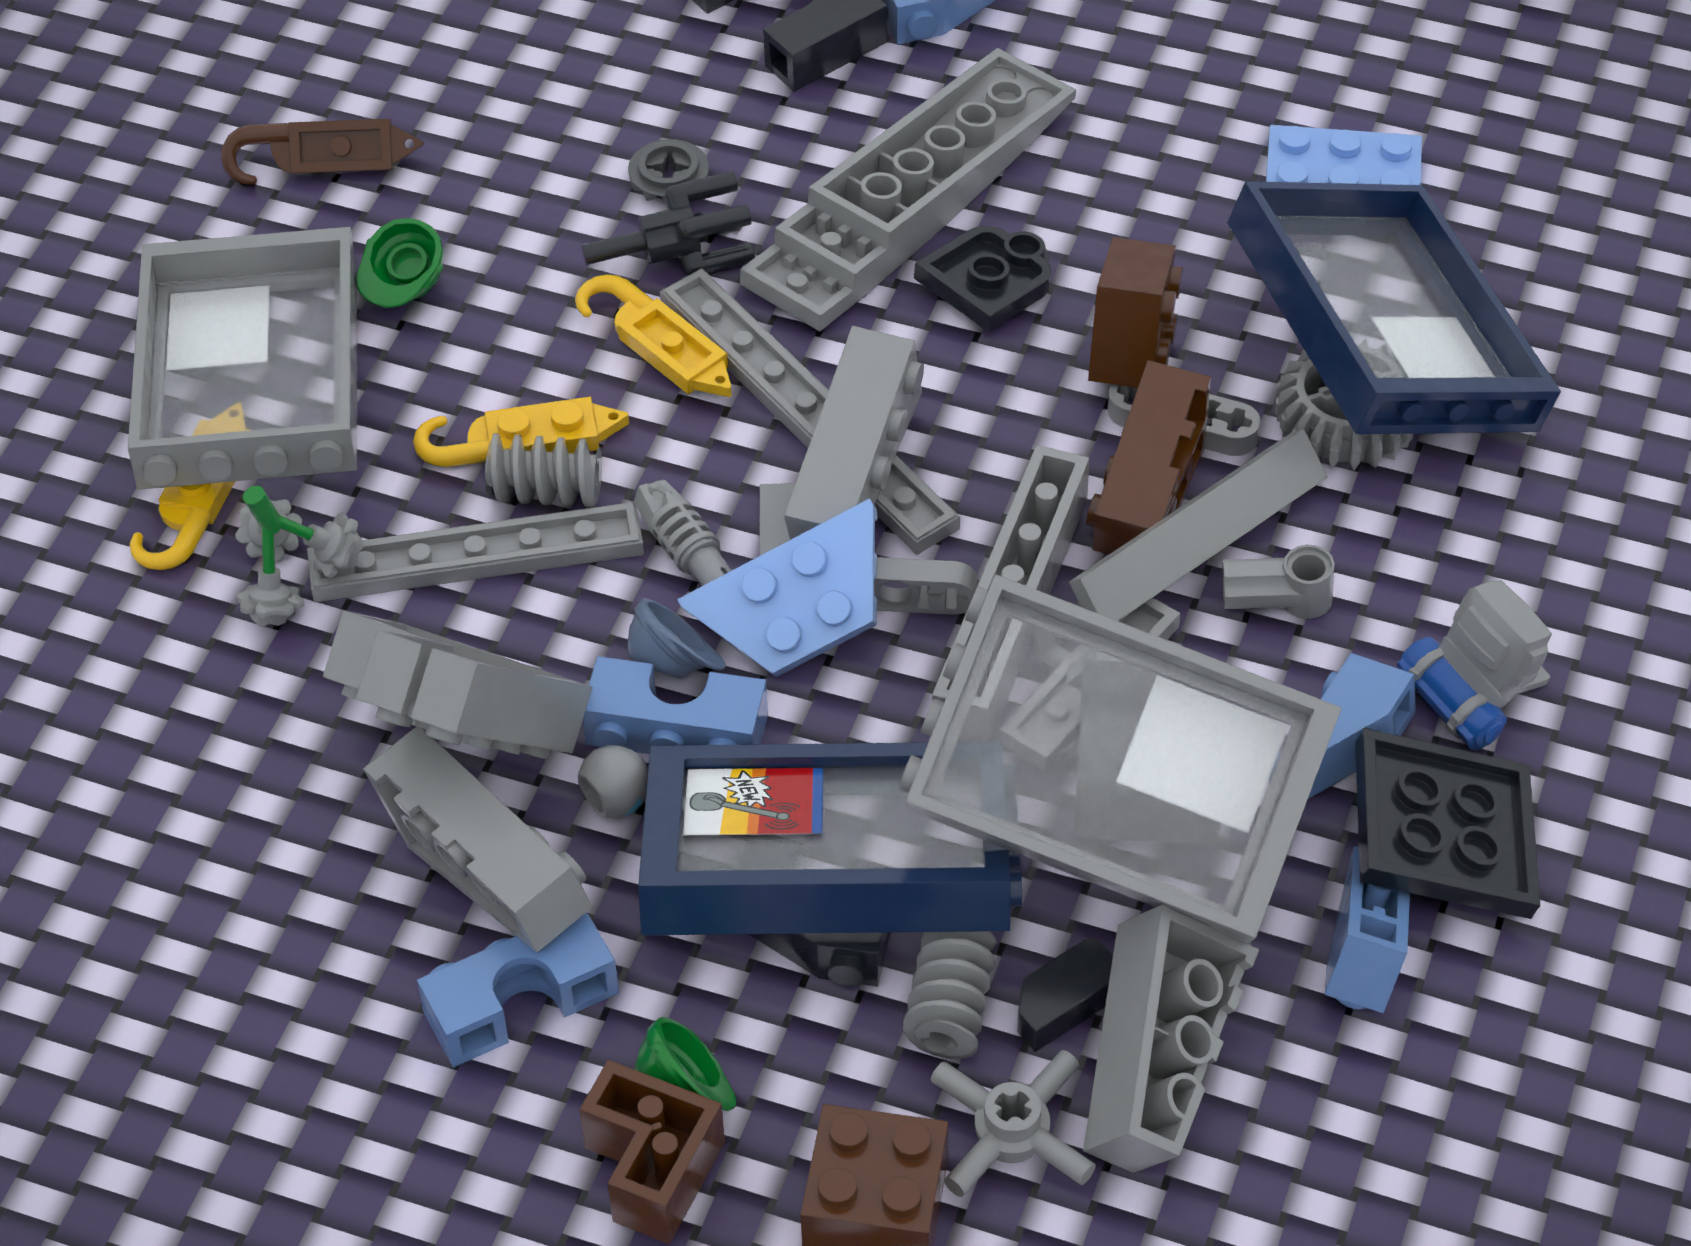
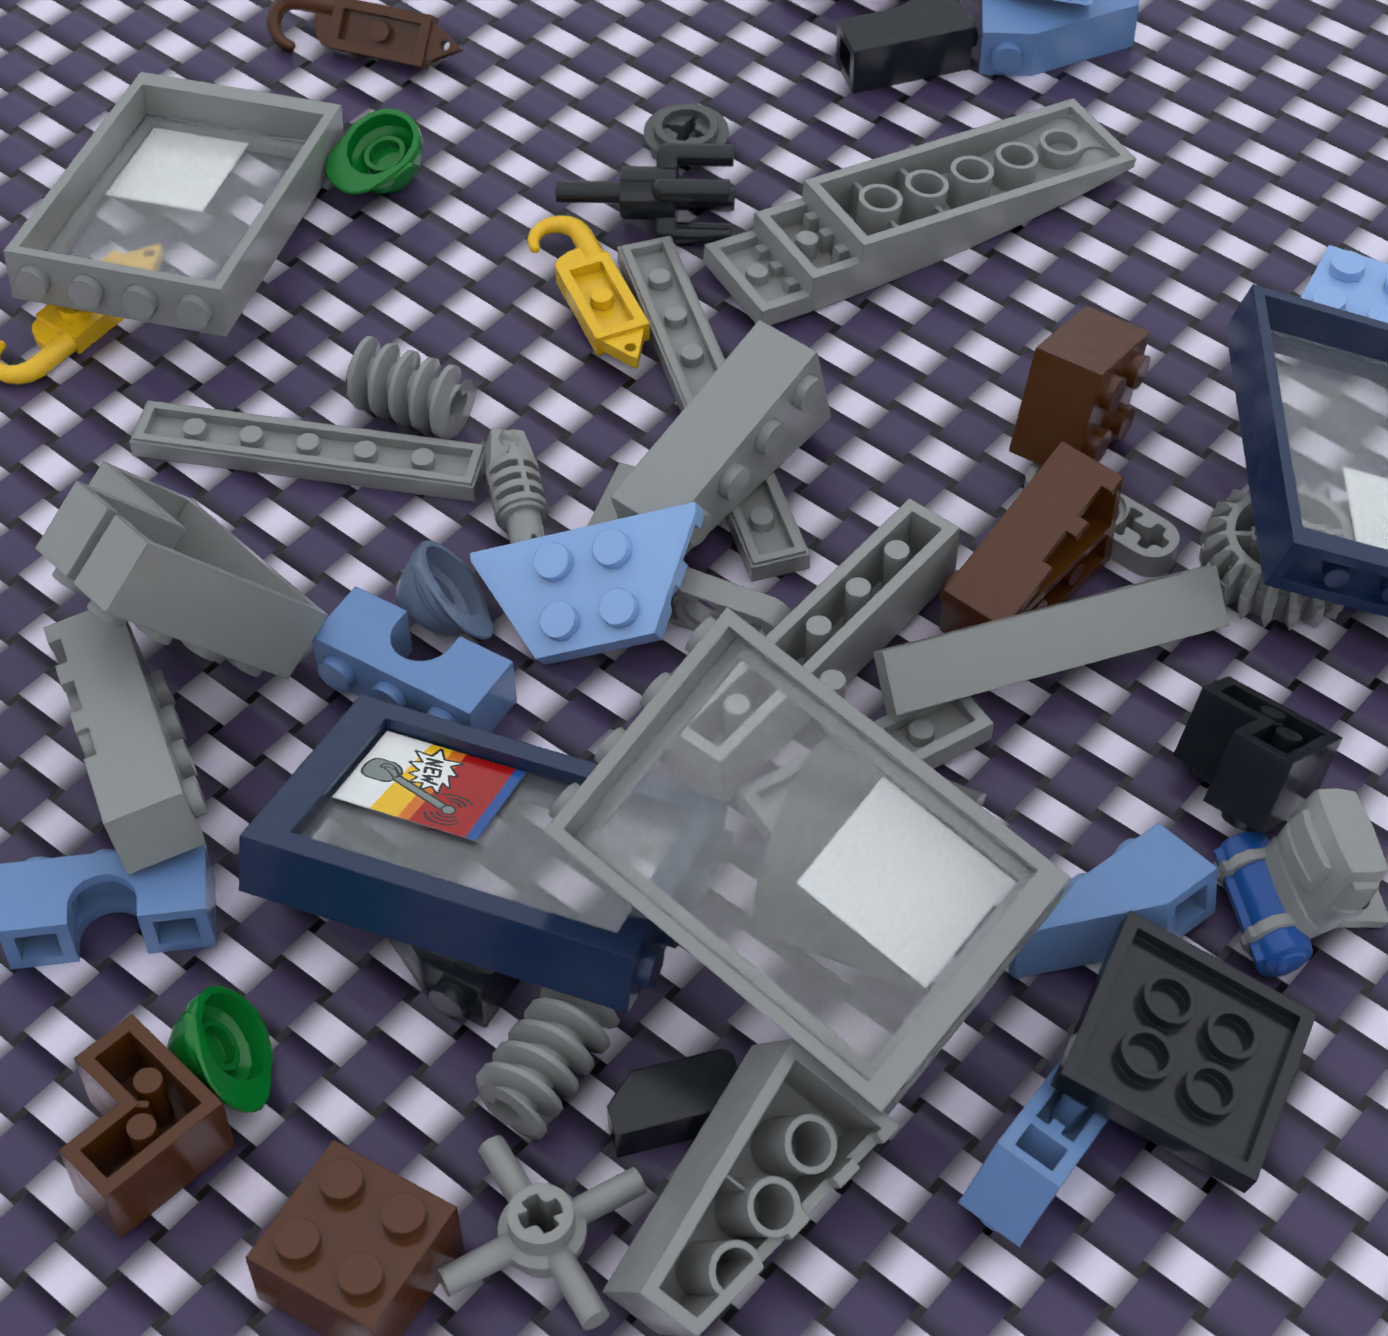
camera: 20 degrees right, 0 degrees up
light grey plant [235,485,363,626] -> none
yellow plate [413,396,629,467] -> none
light grey piece [578,745,648,819] -> none
black plate [914,226,1051,332] -> none
light grey piece [1222,544,1335,619] -> none
none -> black brick [1173,676,1343,834]

